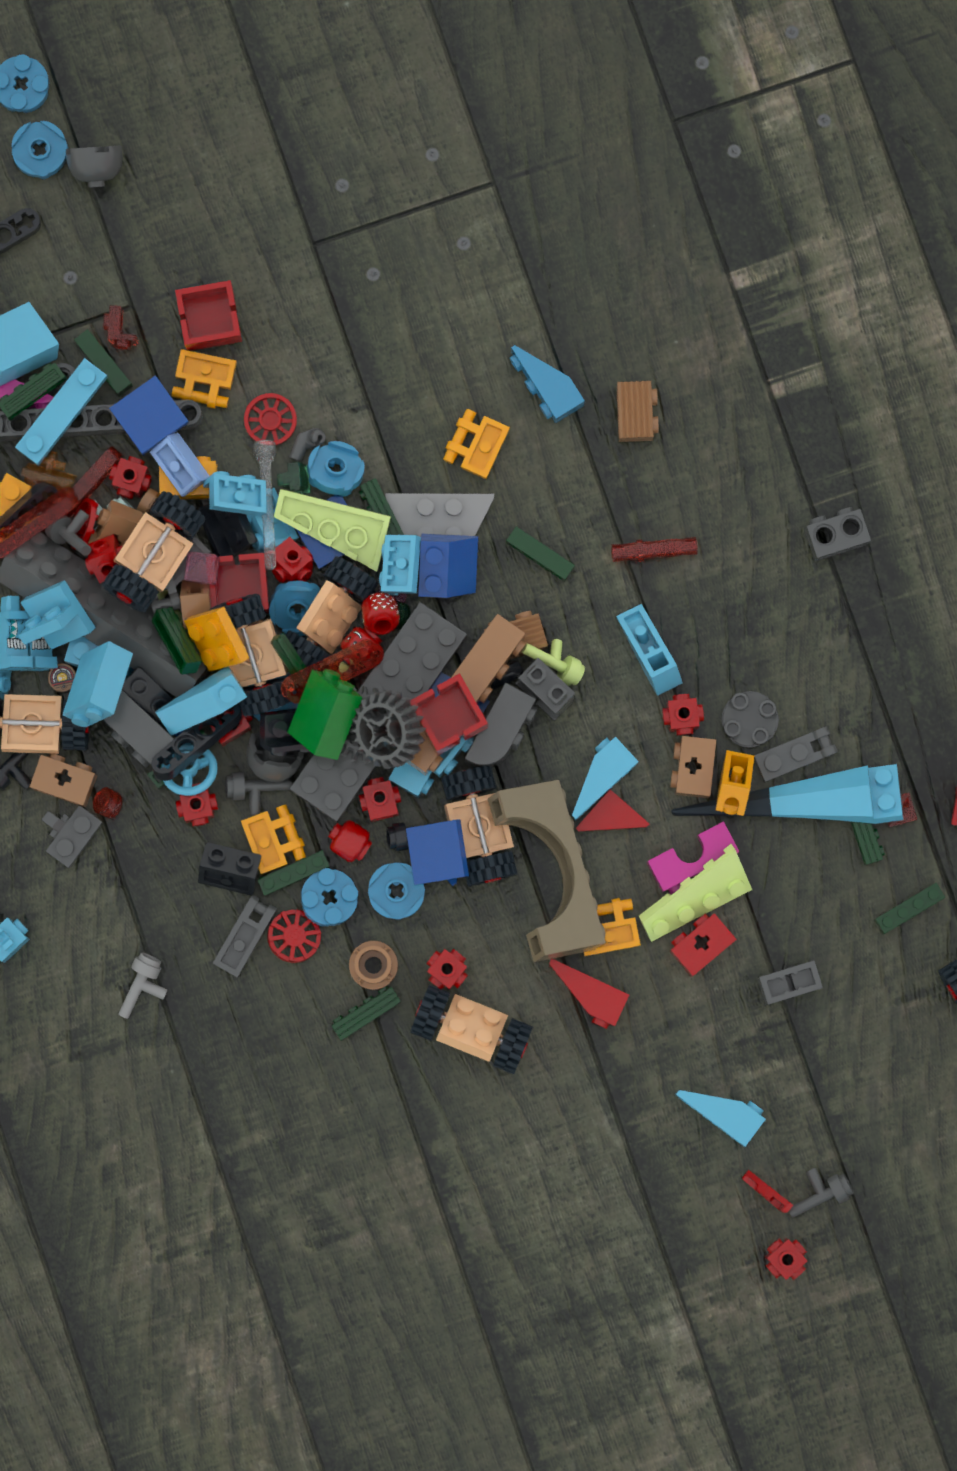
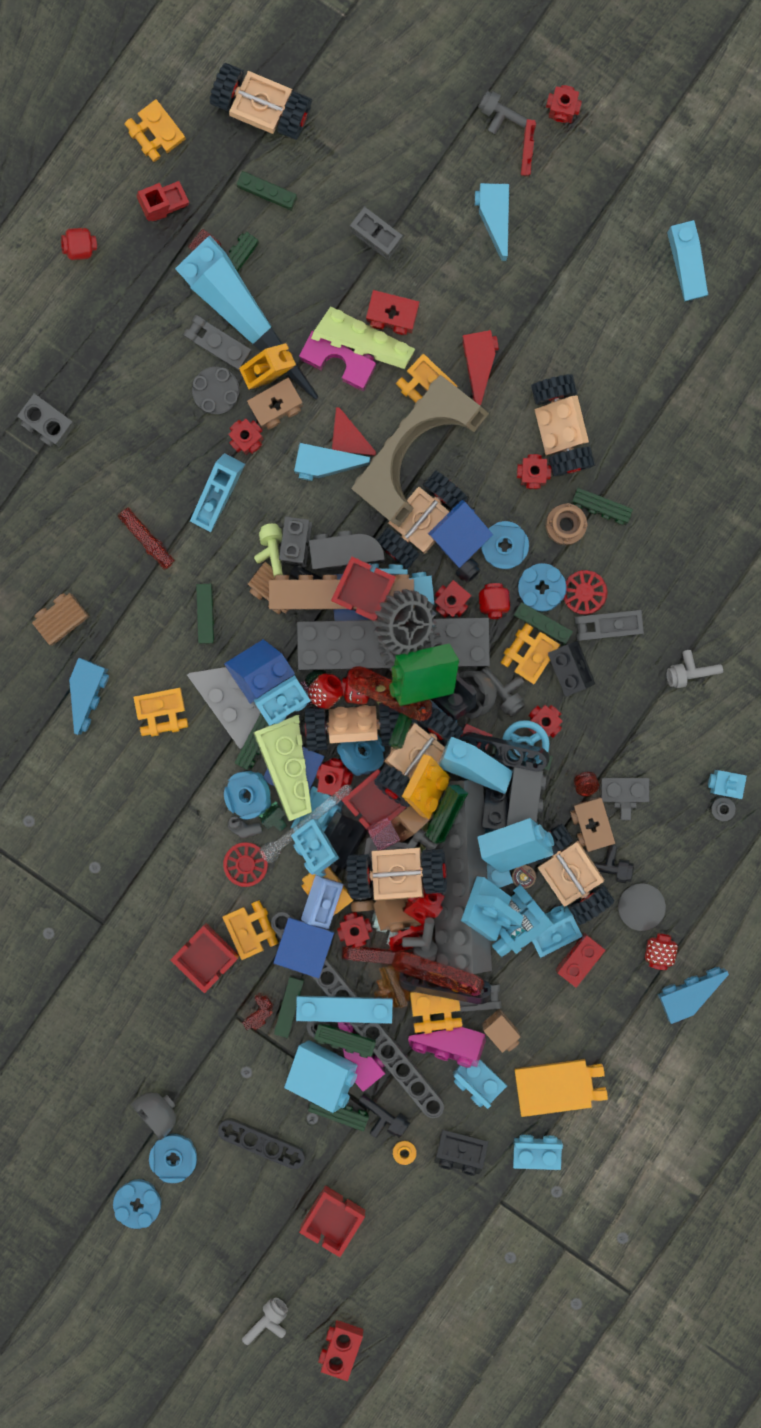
camera: 125 degrees left, 5 degrees up
none -> medium azure slope [667,220,708,302]

